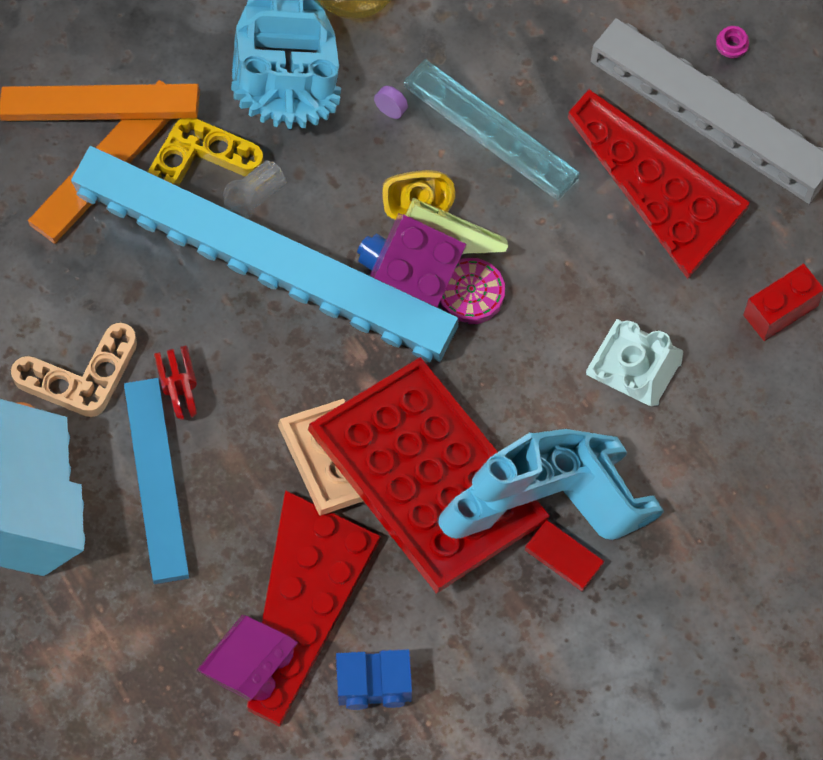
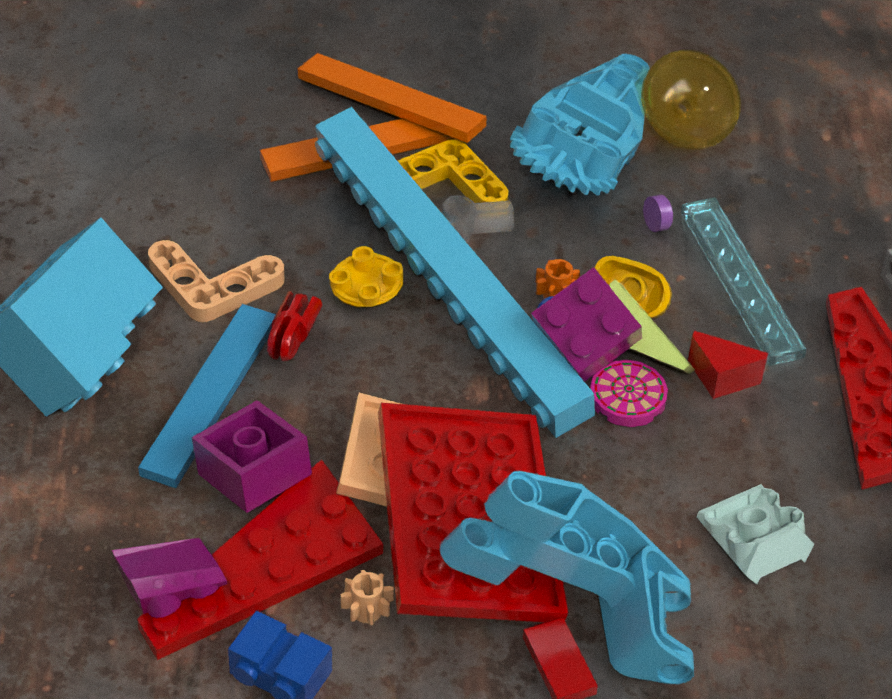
camera: 30 degrees right, 20 degrees down
none -> magenta brick [192,400,312,513]
none -> yellow dish [329,246,404,307]
none -> light nougat gear [341,570,394,625]
none -> orange gear [535,259,580,299]
none -> red slope [688,330,769,399]

